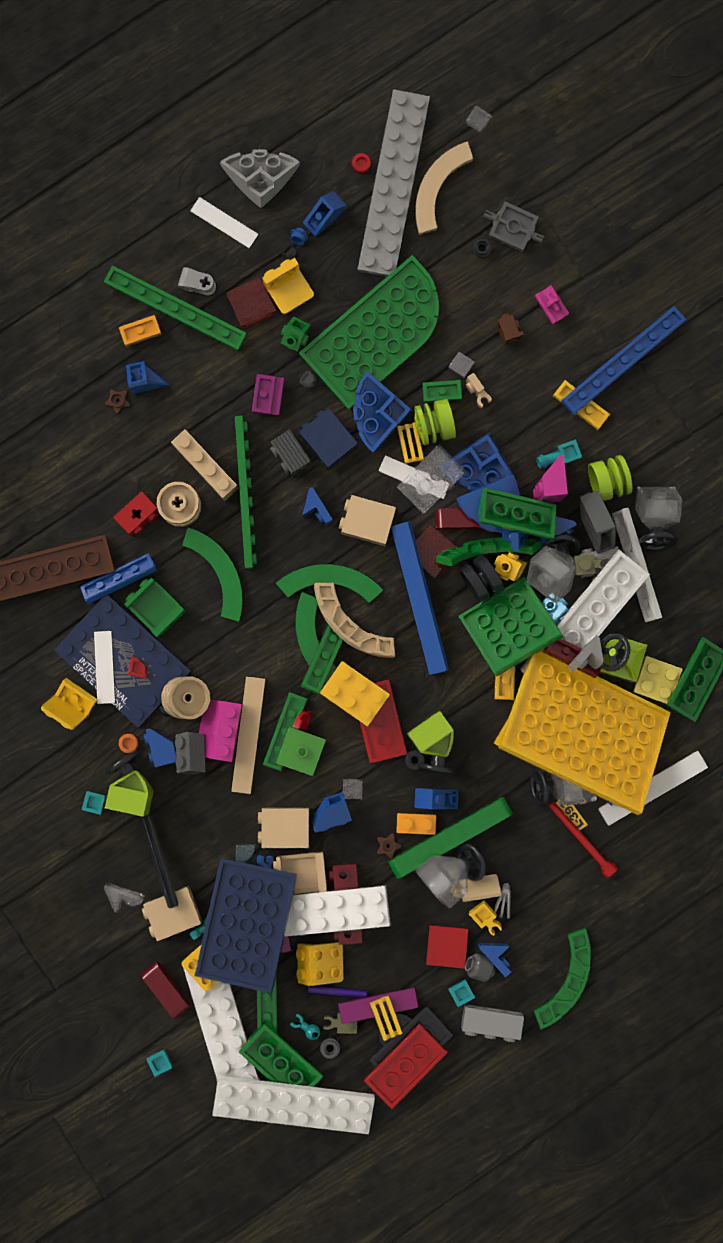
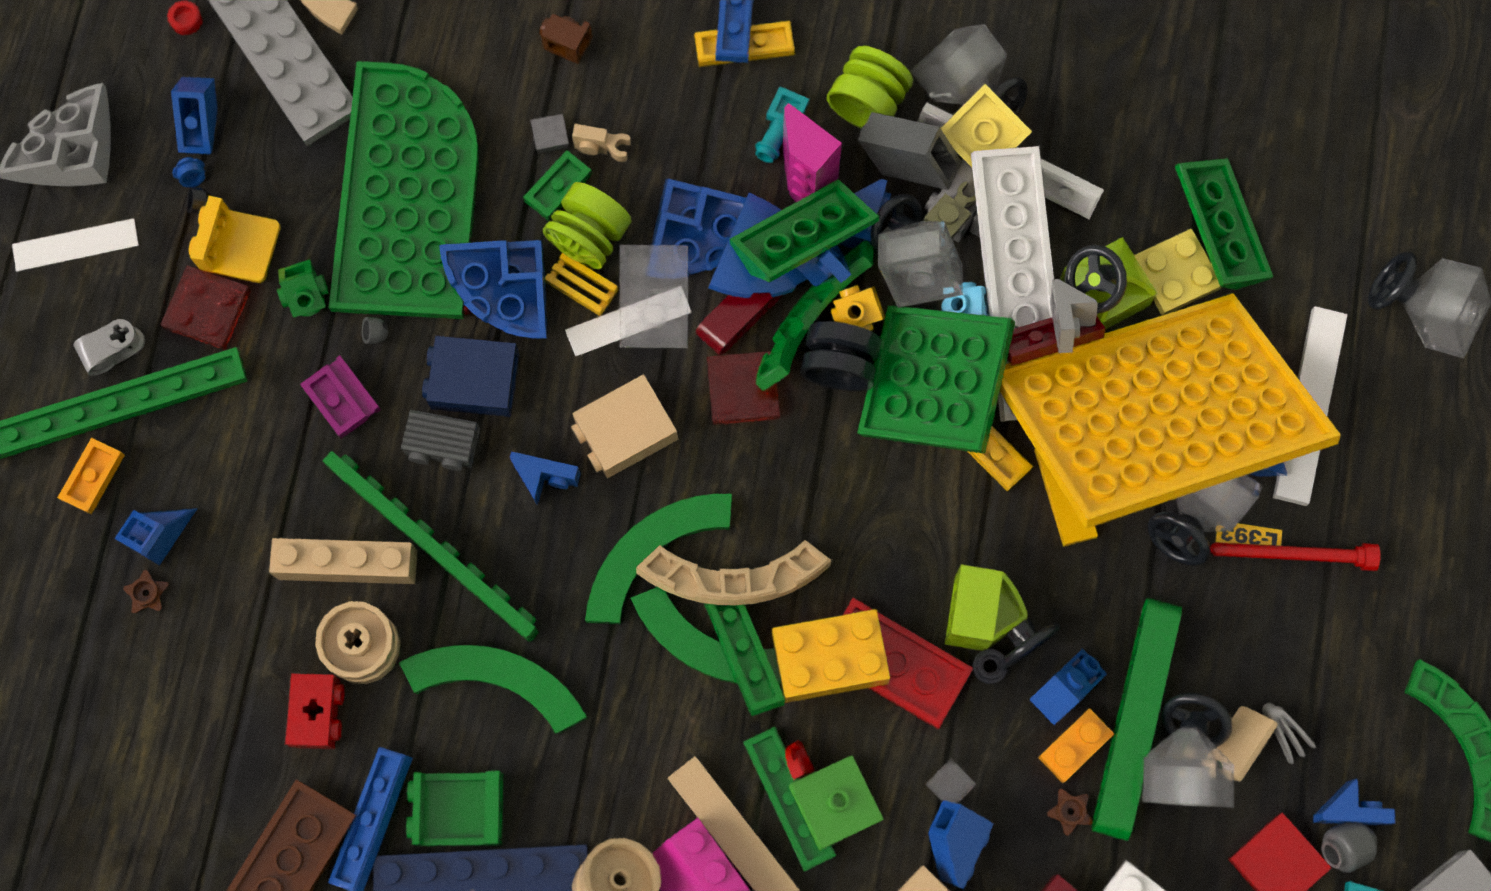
camera: 40 degrees left, 10 degrees down
blue tile [391,521,449,675] -> none
yellow plate [469,900,502,936] -> none
none -> light yellow plate [941,84,1032,167]

